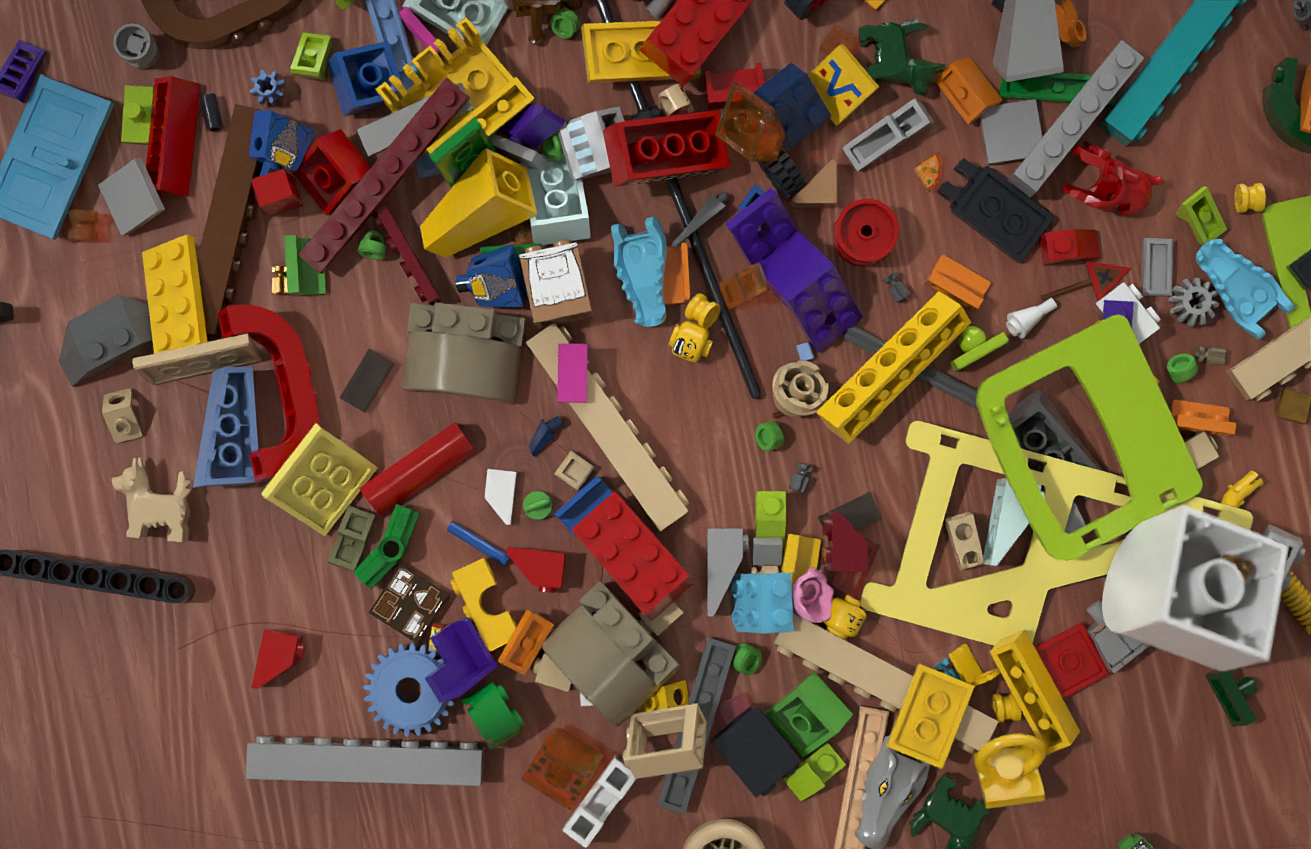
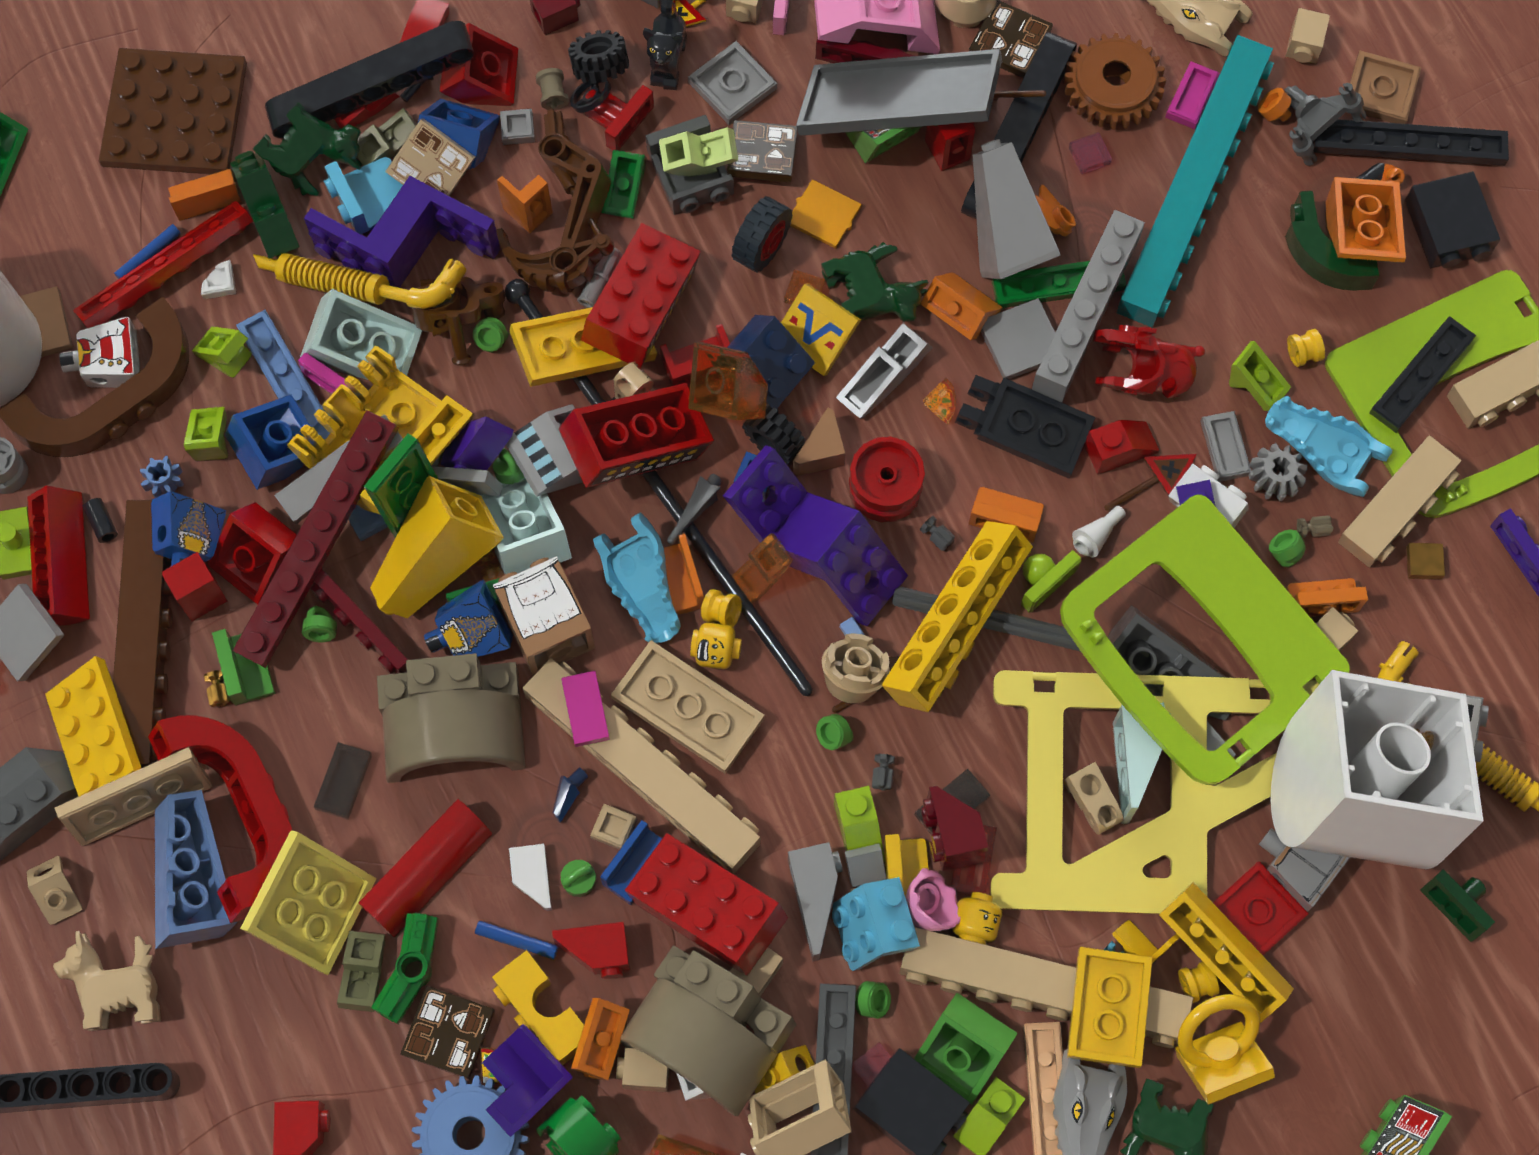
camera: 15 degrees left, 15 degrees down
none -> tan plate [611,640,765,774]

